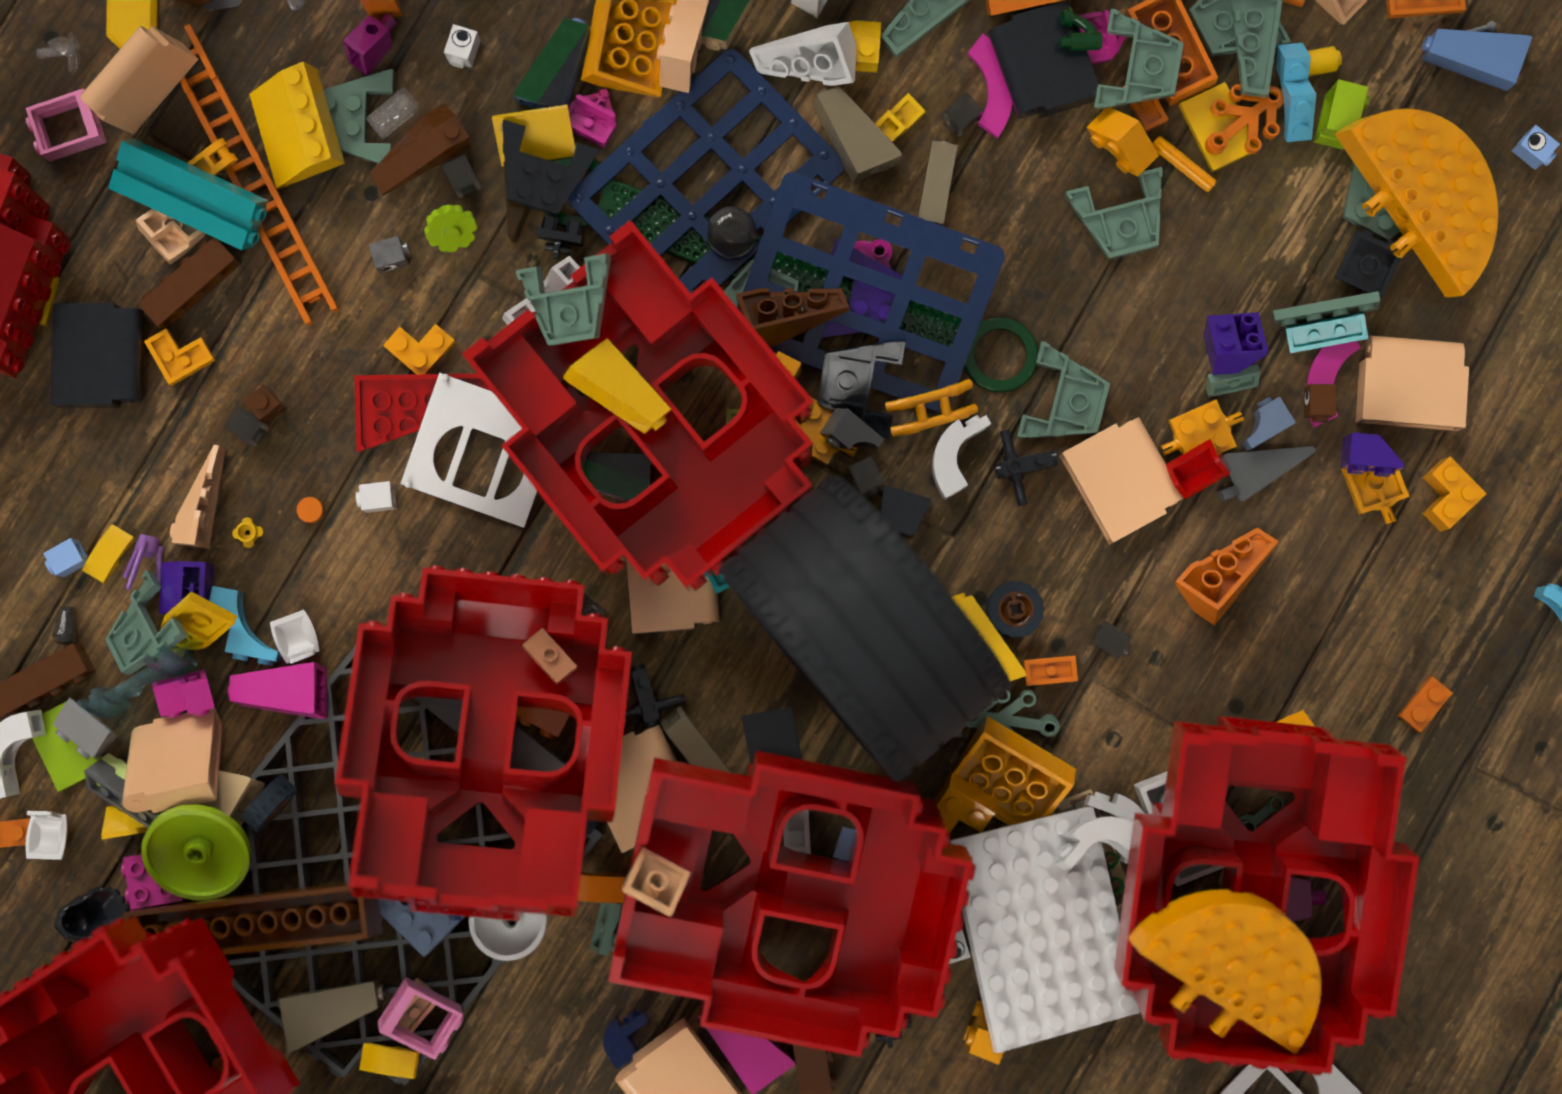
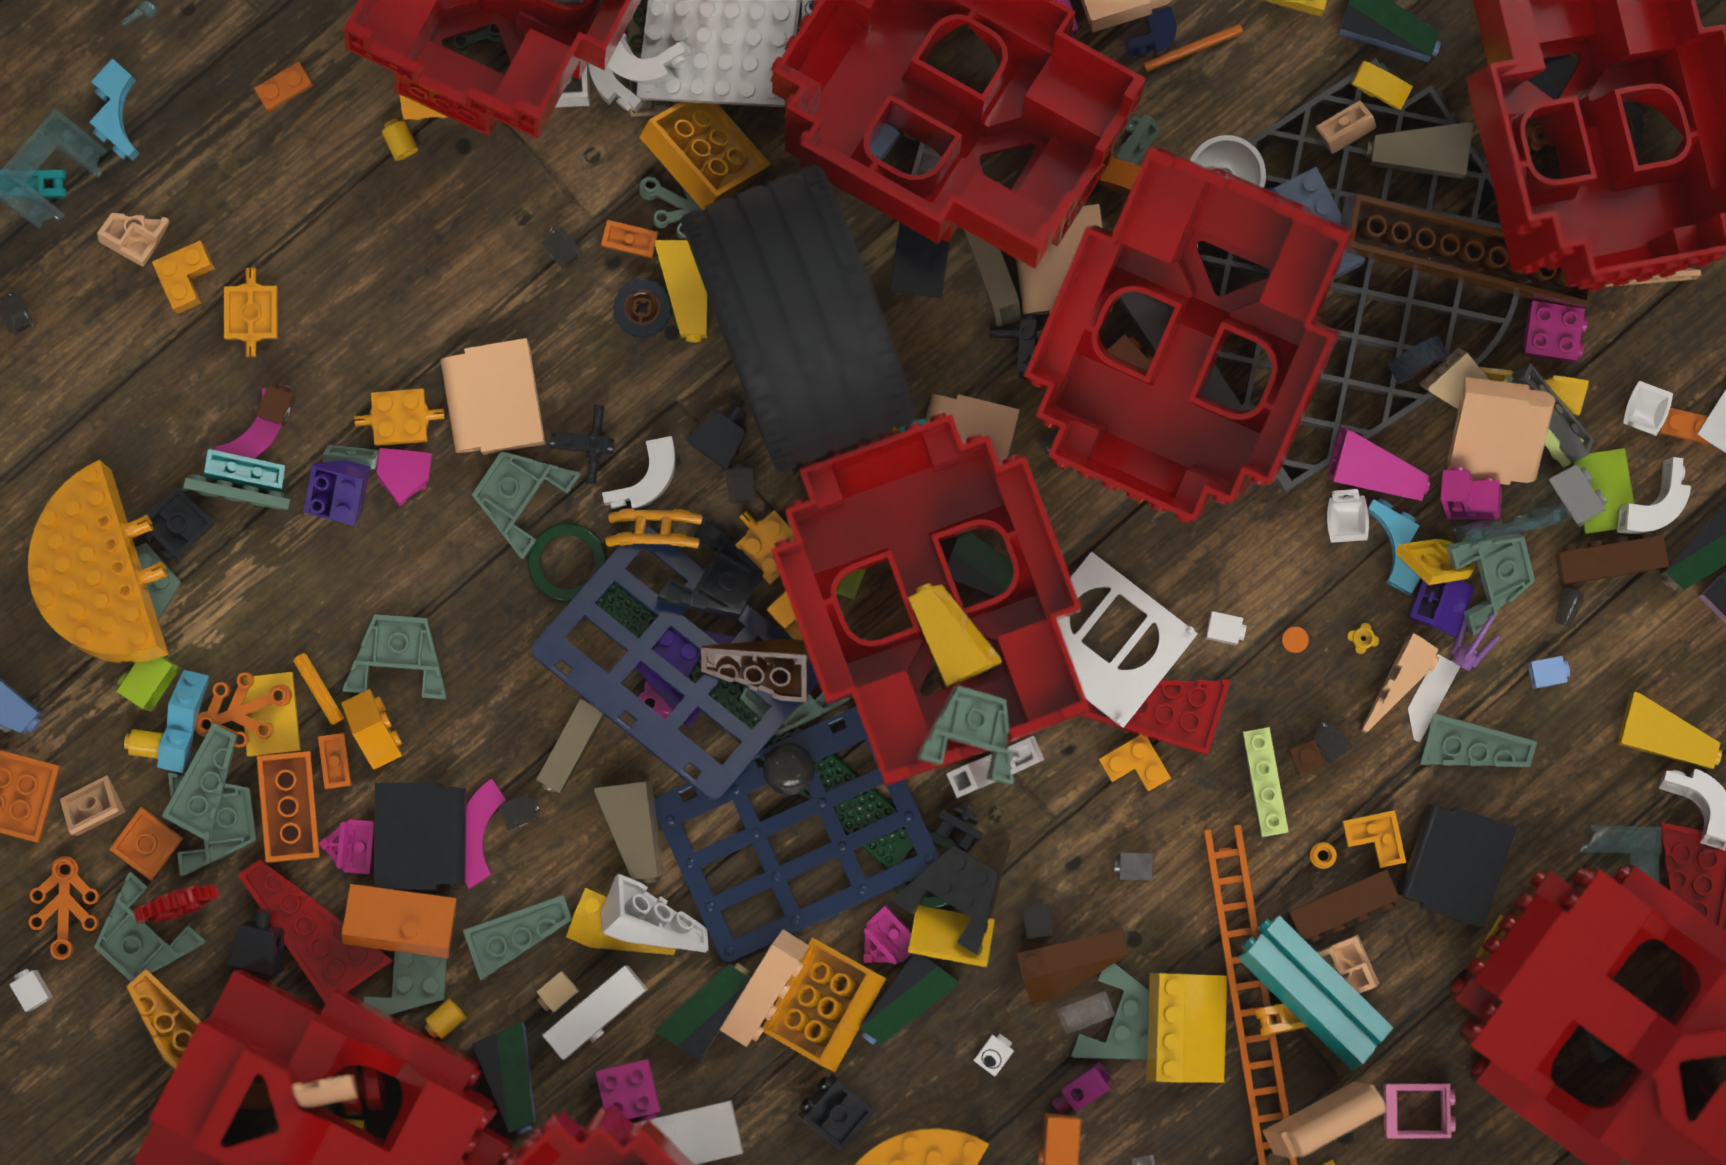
camera: 160 degrees left, 0 degrees up
black piece [54,886,130,944] -> none
yellow slope [82,524,134,584] -> none
lime dish [141,805,251,900] -> none
bright pink window [377,977,464,1060] -> none
lime plant [424,205,477,252] -> none
nougat plate [522,628,577,685] -> none
light nougat slope [622,847,691,917] -> none
dark grey arch [820,408,884,450] -> none
yellow slope [875,93,926,143] -> none
light orange brick [934,773,997,833] -> none
dark green plant [1059,7,1102,51] -> none
sand green wing [1094,9,1184,110] -> none
red panel [1166,439,1231,499] -> none
orange wedge [1175,527,1279,625] -> none
dark grey flag [1217,446,1316,502] -> none
sand blue arch [1241,397,1296,452] -> none
dark purple slope [1340,433,1404,477] -> none
light nougat piece [1356,335,1469,431] -> none
none -> light nougat slope [97,213,170,267]
none -> dark pink slope [376,448,433,506]
none -> yellow brick [381,118,418,161]
none -> orange bar [1143,24,1243,72]
none -> yellowish green piece [1241,727,1289,838]
none -> light orange plate [1310,842,1337,869]
none -> white sticker [1408,654,1460,742]
none -> sand green wing [1420,713,1537,767]

